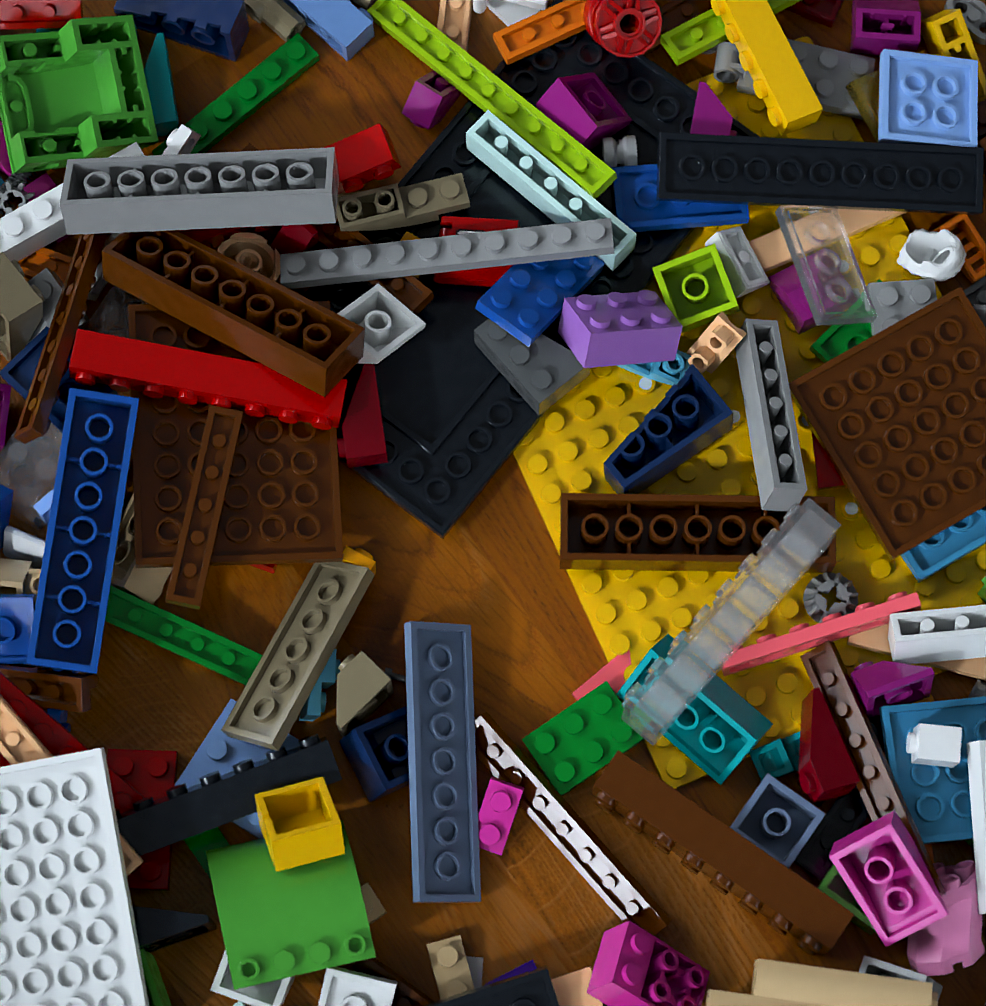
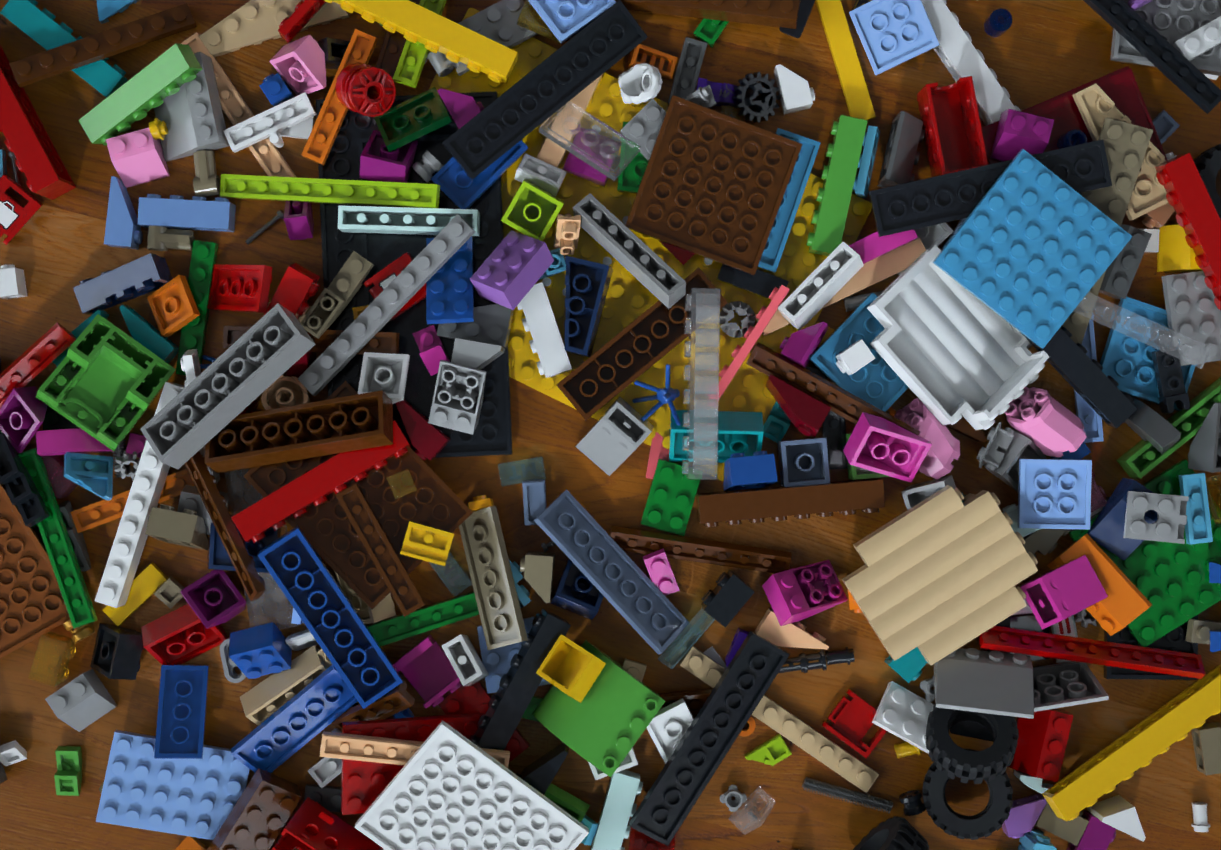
camera: 45 degrees left, 15 degrees up
none -> orange plate [147,275,200,337]
none -> red plate [208,264,273,313]
none -> dark grey piece [245,210,284,244]
none -> dark green plate [374,87,452,152]
none -> clear yellow tile [387,469,417,499]
none -> dark pink panel [393,635,462,708]
none -> yellow plate [400,521,454,566]
none -> dark pink slope [413,325,450,376]
none -> light grey slope [428,360,487,435]
none -> clear light blue tile [429,552,472,597]
none -> white brick [442,634,489,686]
none -> light grey slope [451,338,505,370]
none -> clear light blue tile [498,456,546,486]
none -> white brick [517,282,573,378]
none -> sand blue tile [522,479,547,525]
none -> light grey slope [575,397,654,476]
none -> blue plant [632,364,681,426]
none -> clear light blue tile [658,607,715,669]
none -> black brick [701,570,754,628]
none -> black tile [717,264,789,299]
none -> blue slope [723,451,778,491]

